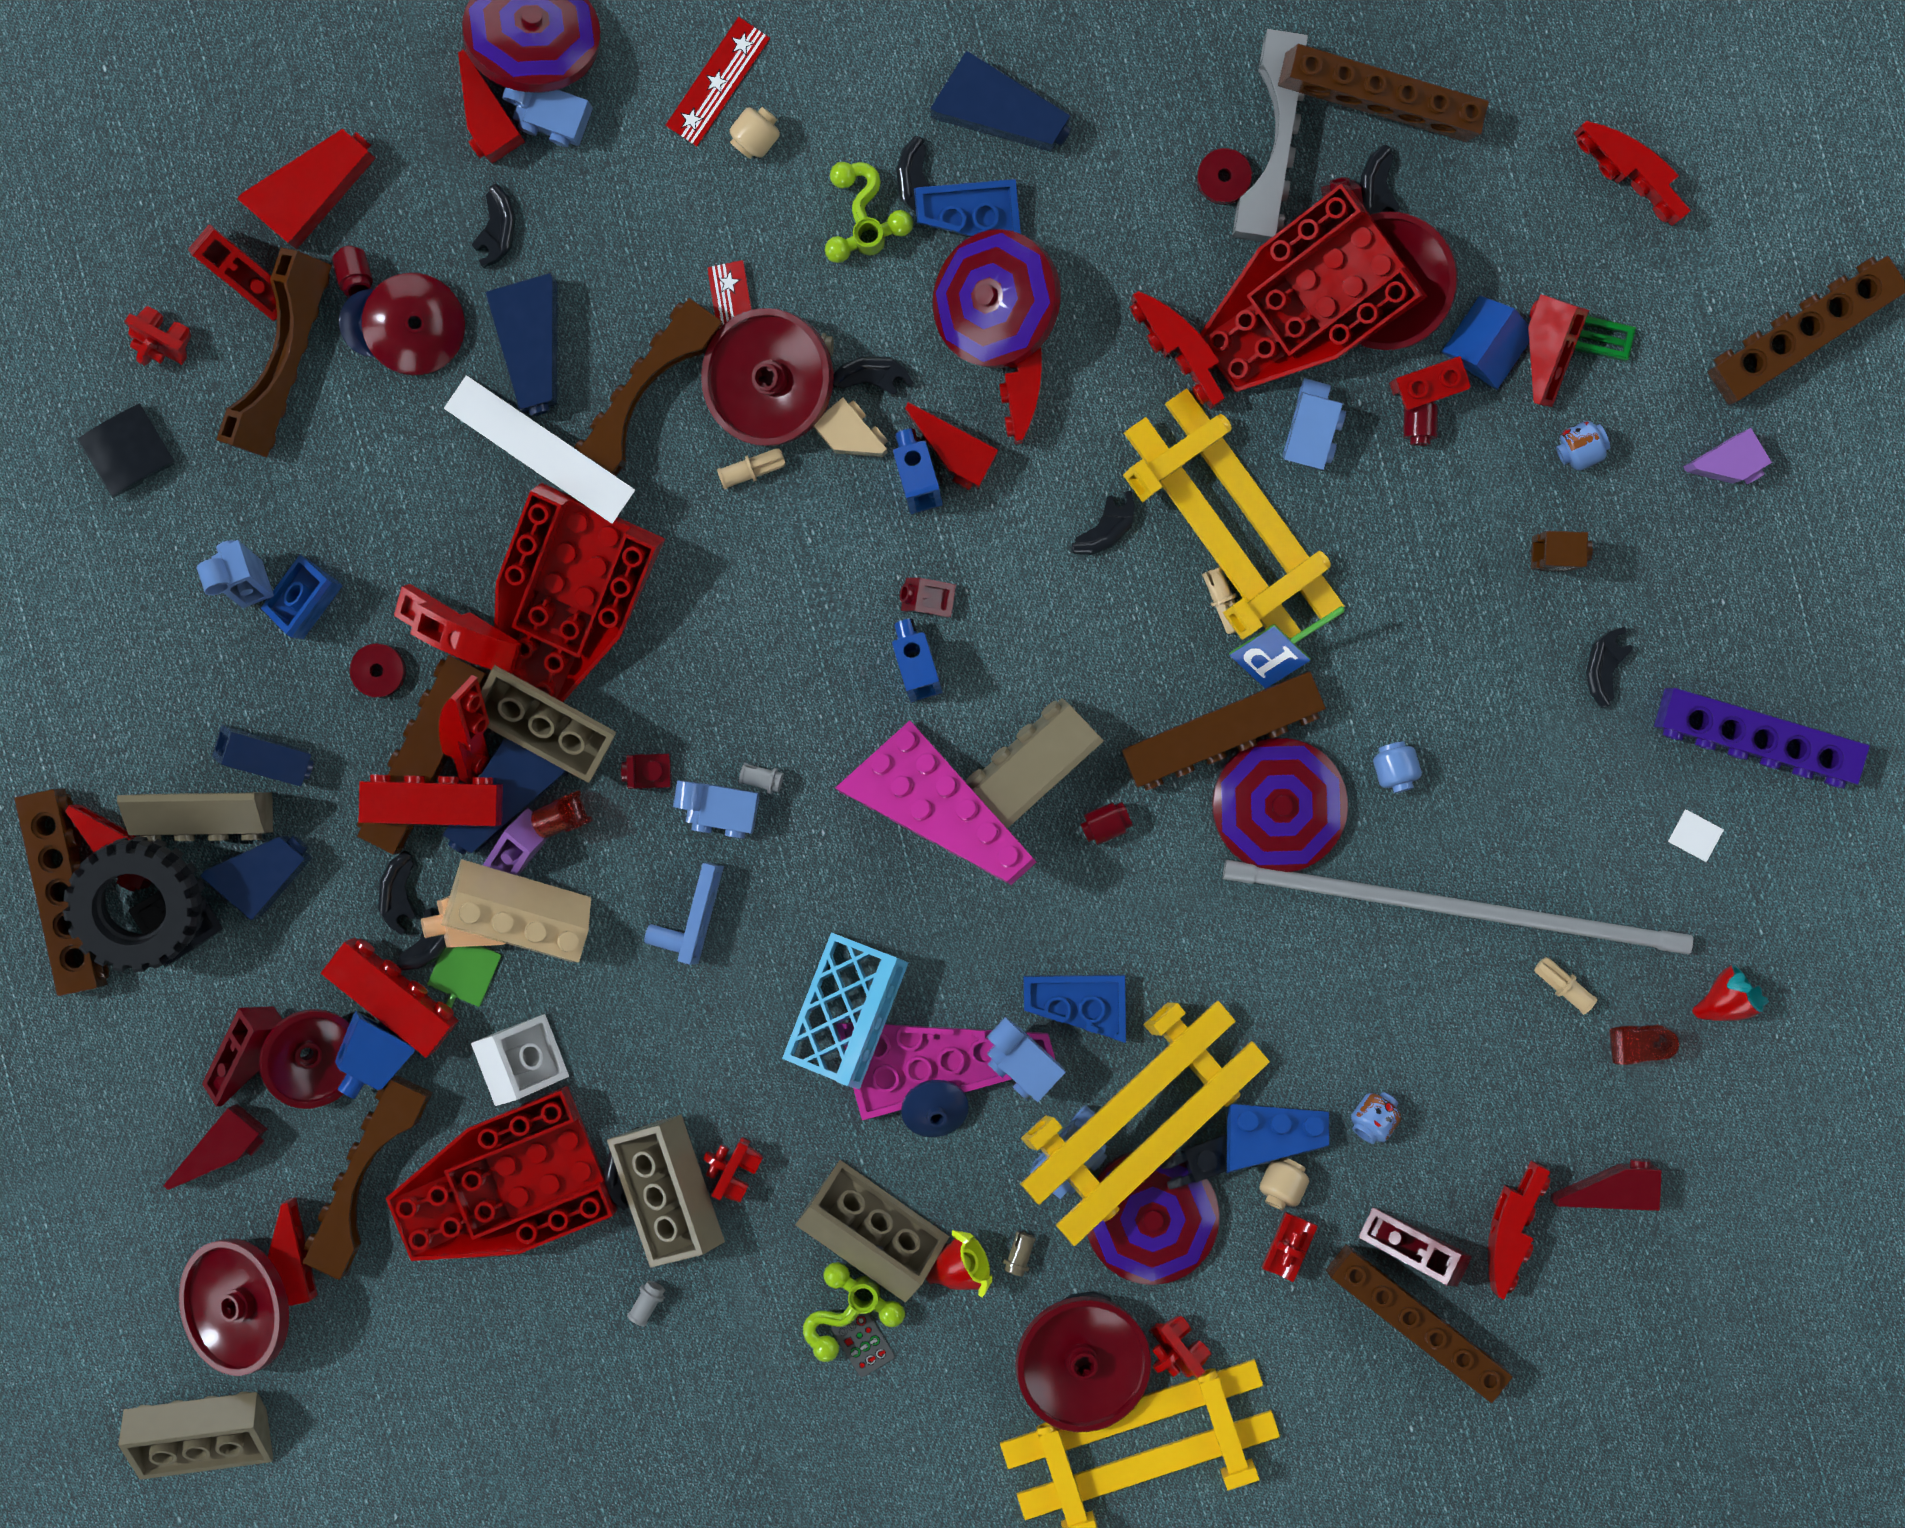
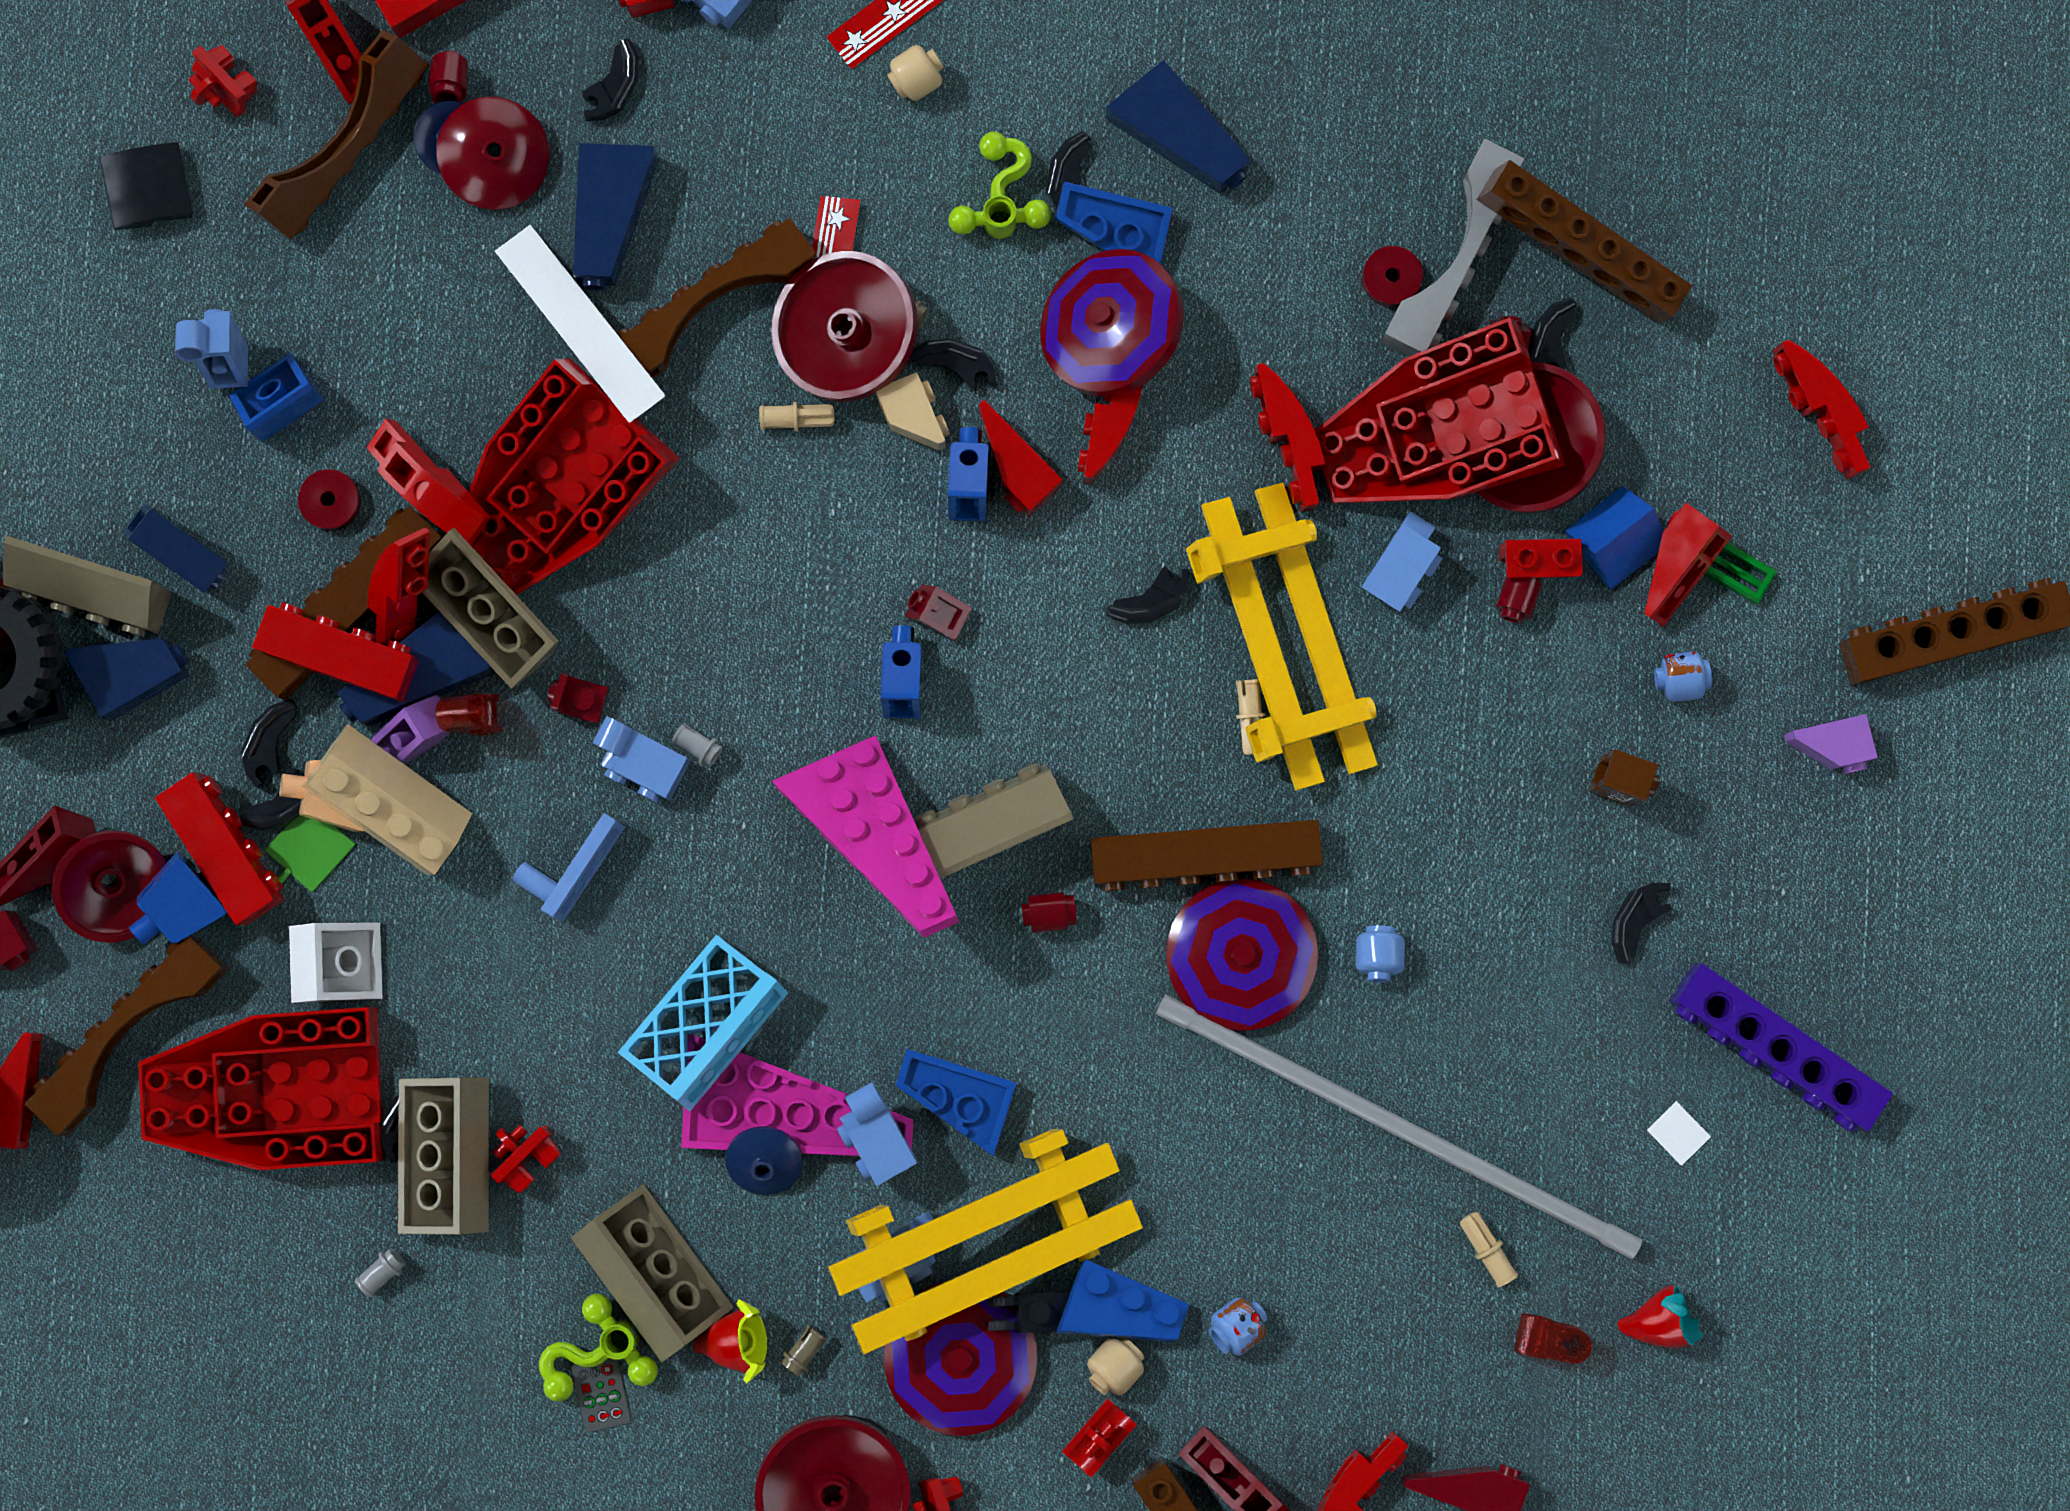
camera: 10 degrees right, 5 degrees down
blue piece [1229,606,1345,689] -> none

